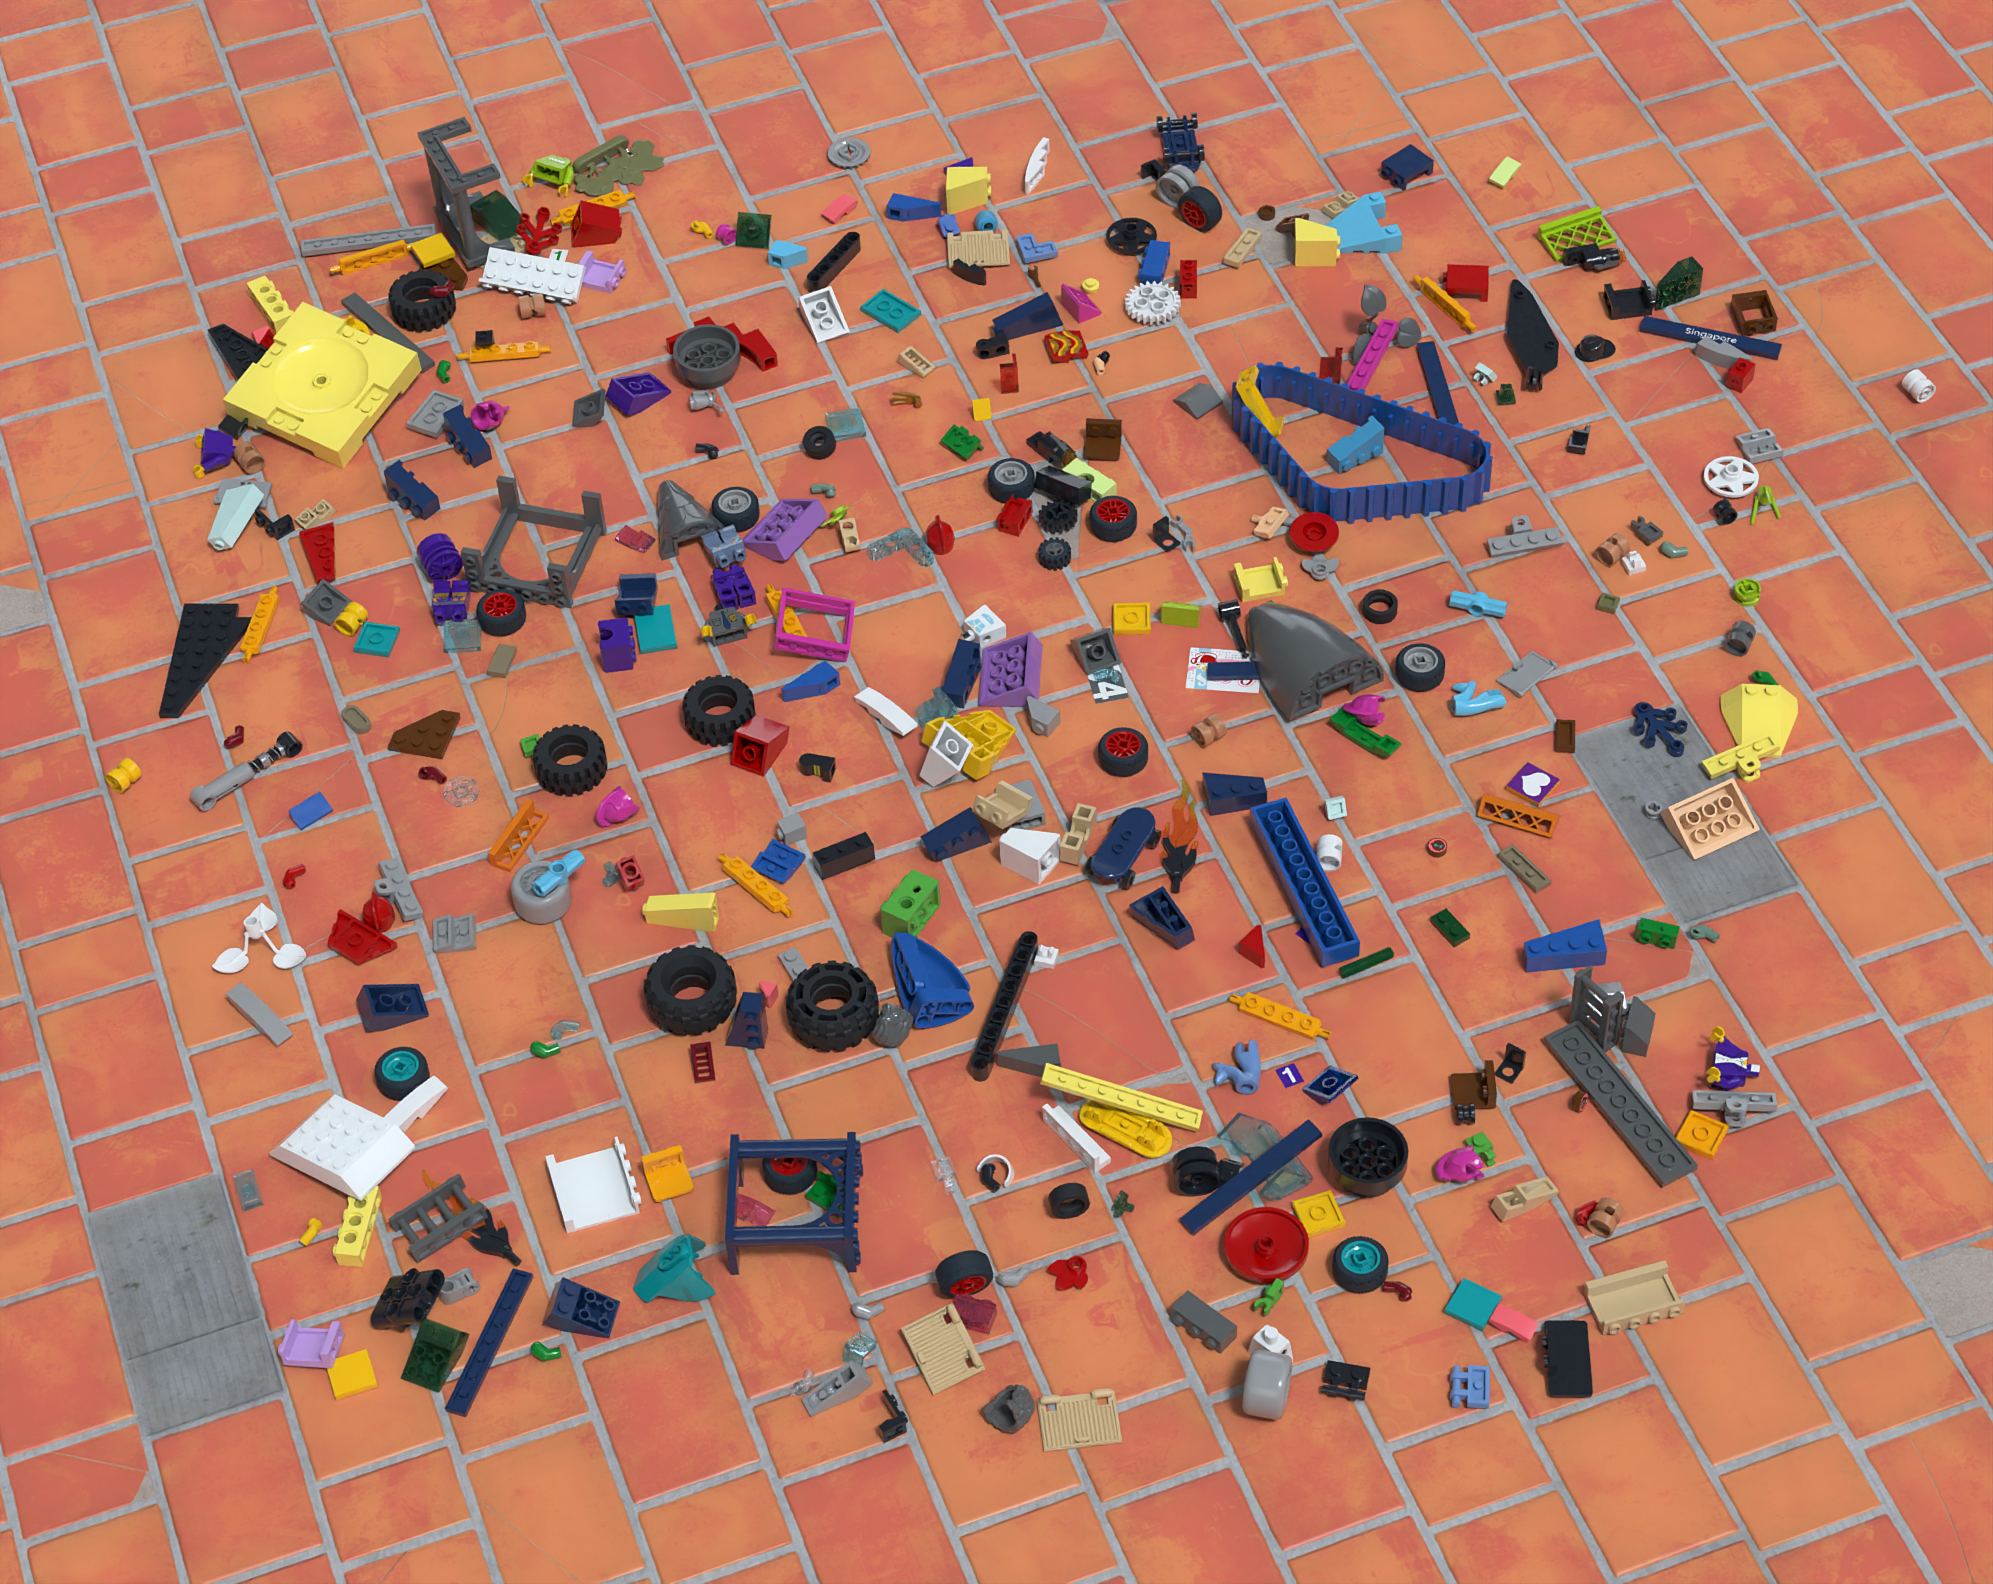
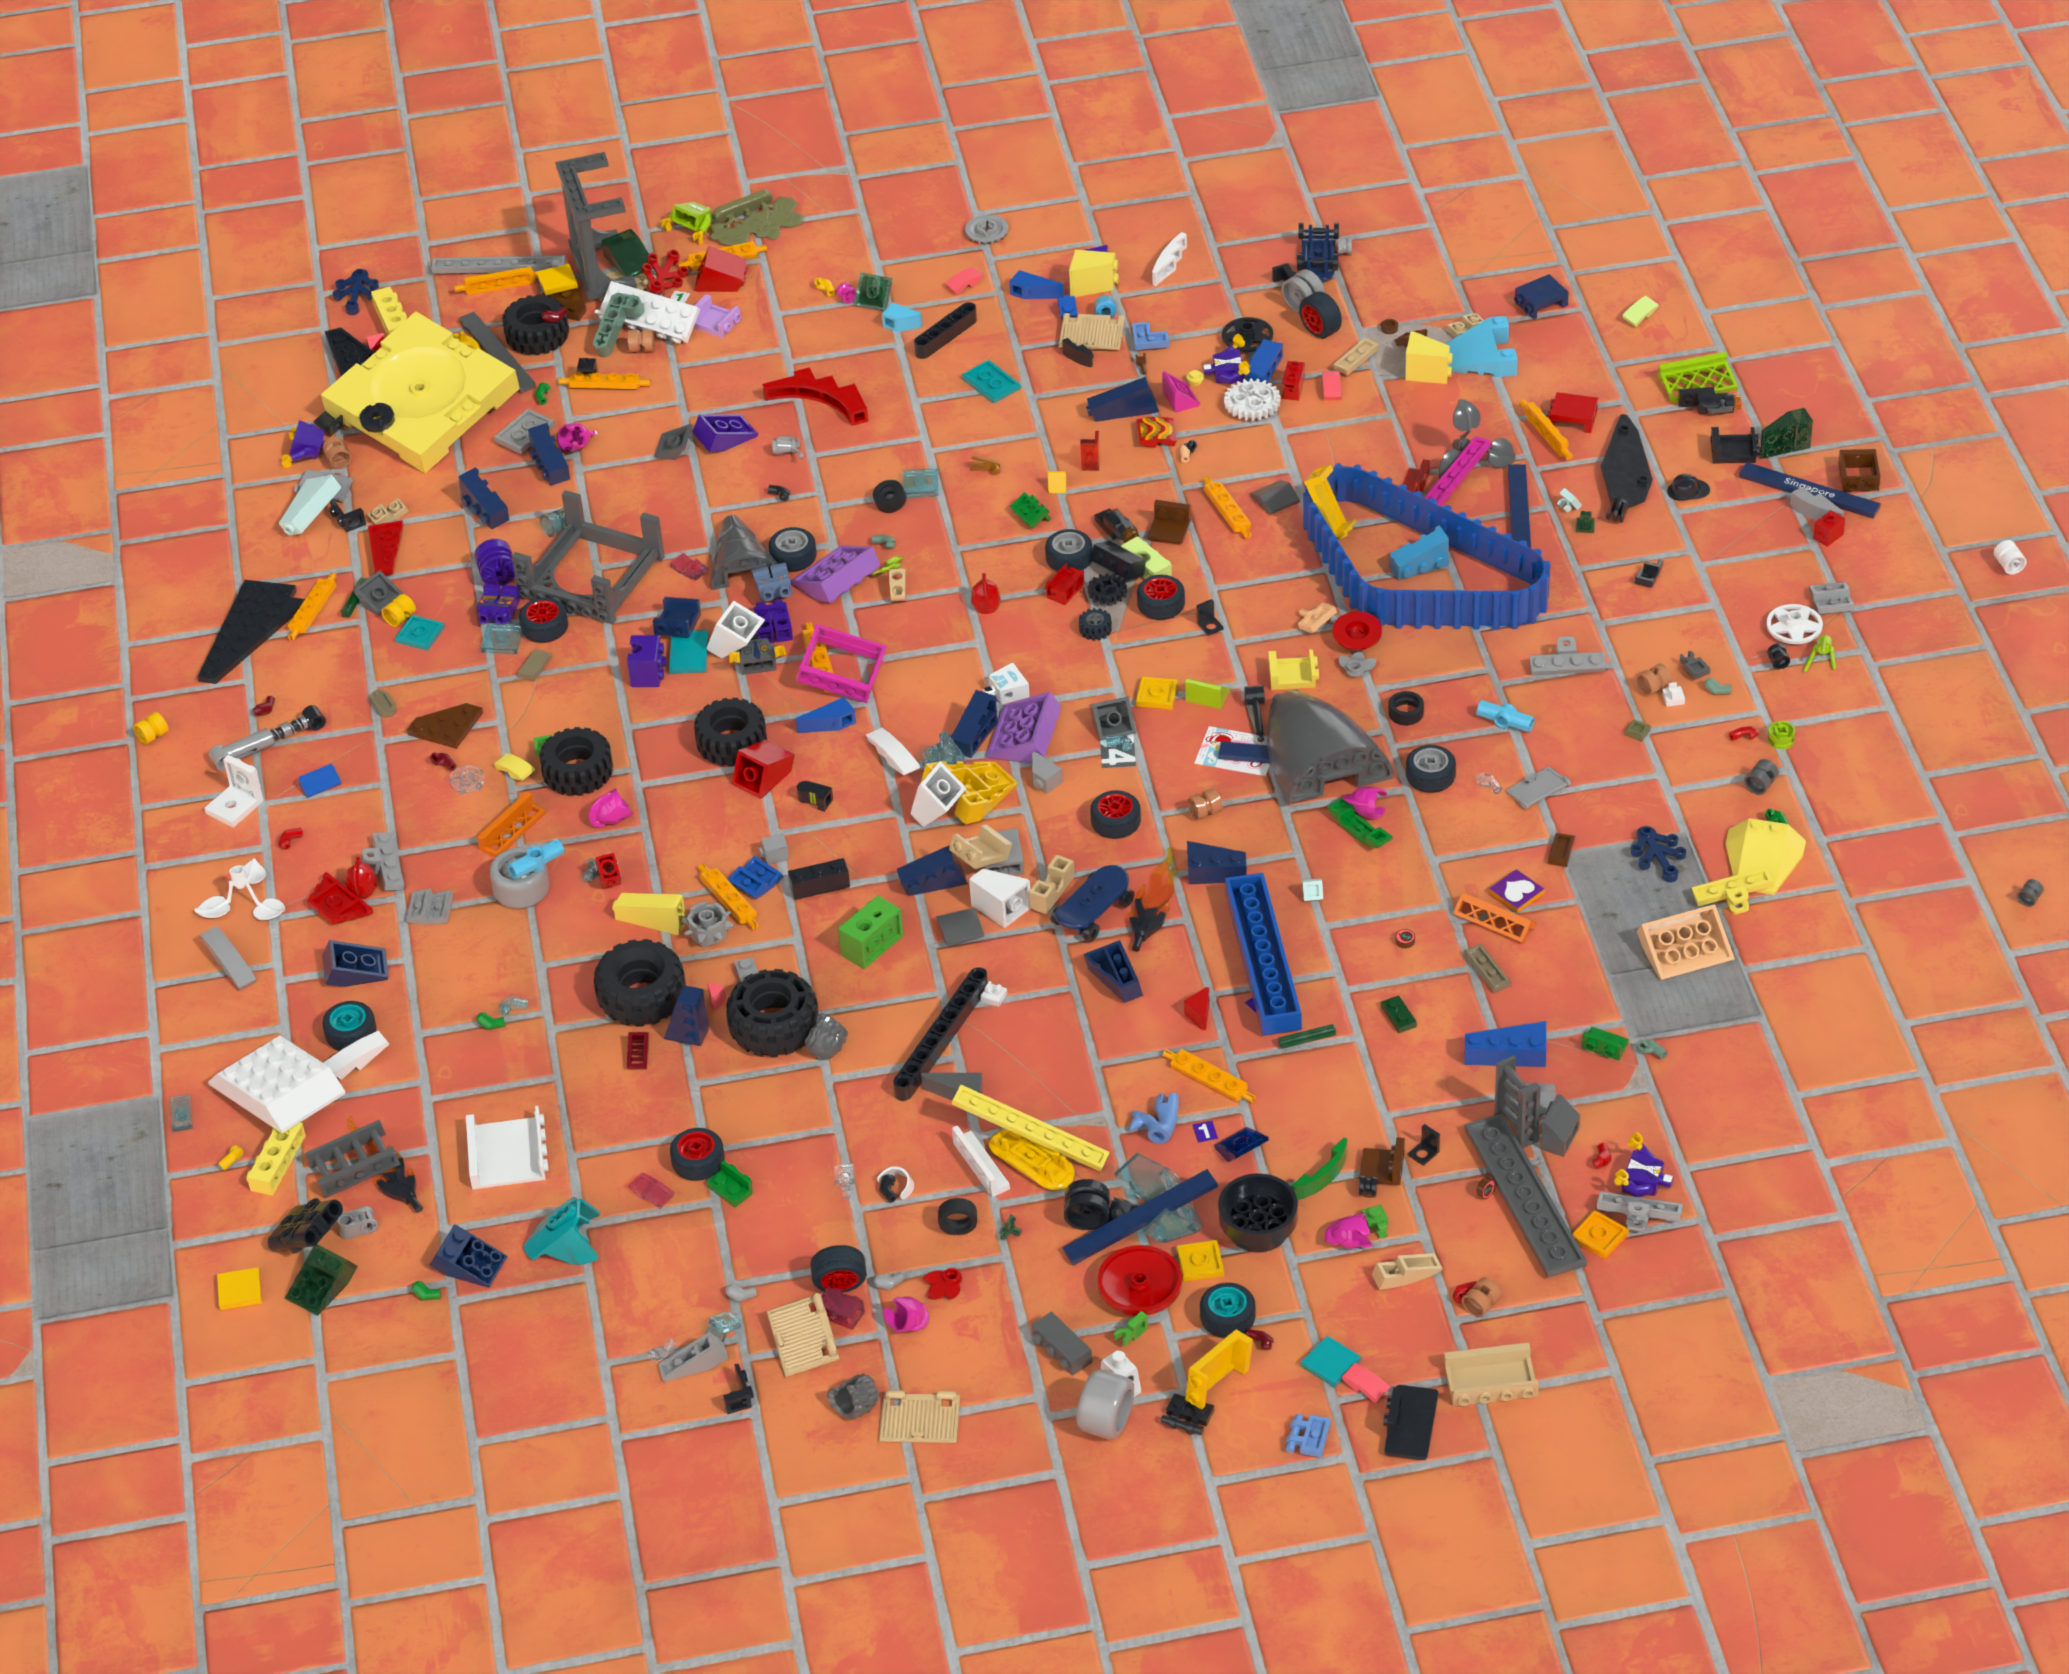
camera: 10 degrees right, 5 degrees down
lavender panel [278,1319,345,1368] -> none
dark blue tile [445,1268,533,1417] -> none
light orange bracket [641,1145,694,1202] -> none
dark grey wheel [673,324,741,389] -> none
dark blue arch [725,1132,863,1275] -> none
white slope [798,286,850,344] -> none
clear light blue beam [867,527,934,567] -> none
blue panel [891,932,974,1028] -> none
tan slope [898,346,936,378] -> none
black leg [976,331,1010,359] -> none
light grey piece [1171,515,1195,552] -> none
white wheel [1317,834,1343,872] -> none
medium azure piece [1451,681,1506,716] -> none
light grey bush [1645,801,1663,820] -> none
none -> white bracket [204,755,264,828]
none -> dark blue plant [333,269,379,315]
none -> dark green axle [341,577,367,618]
none -> black tile [360,403,395,433]
none -> light yellow slope [494,753,535,781]
none -> clear light blue plant [540,507,567,537]
none -> sand green beam [593,293,645,357]
none -> light grey brick [681,901,734,948]
none -> white slope [706,601,765,658]
none -> dark pink helmet [883,1296,929,1333]
none -> dark grey slope [936,908,984,945]
none -> yellow panel [1185,1329,1253,1409]
none -> dark purple torso [1203,334,1250,384]
none -> light orange plate [1203,476,1252,539]
none -> green slope [1291,1137,1347,1200]
none -> coral slope [1322,371,1341,401]
none -> light grey wheel [1338,238,1352,255]
none -> clear arm [1475,773,1502,794]
none -> red arm [1592,1143,1612,1169]
none -> red arm [1729,726,1759,741]

